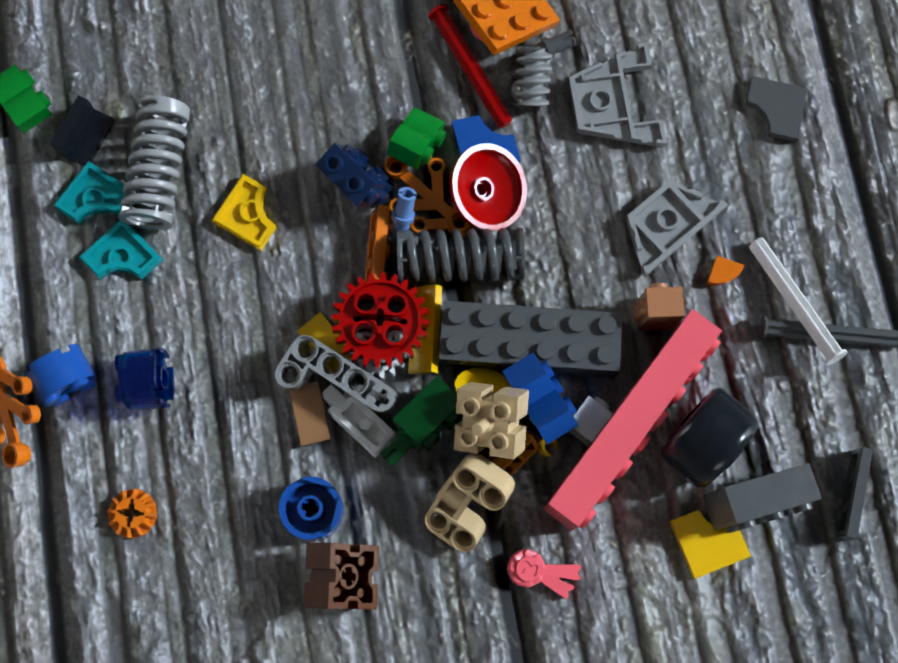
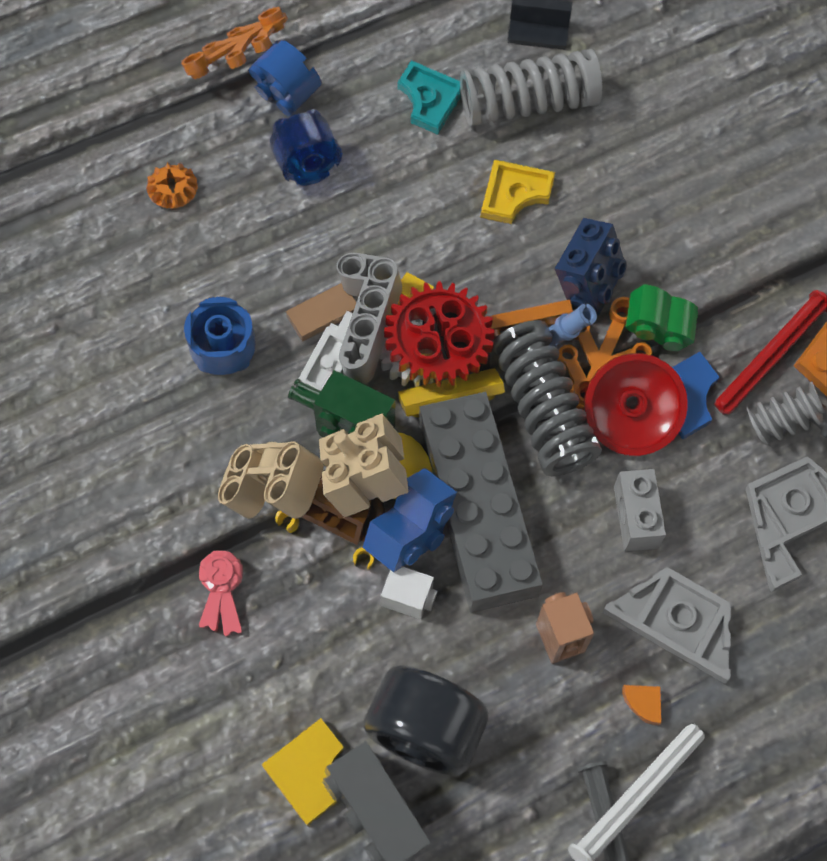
camera: 75 degrees right, 10 degrees down
teal tile [53,161,125,224] -> none
reddish brown brick [304,542,379,610] -> none
coral brick [542,309,723,531] -> none
none -> light grey brick [614,469,666,552]

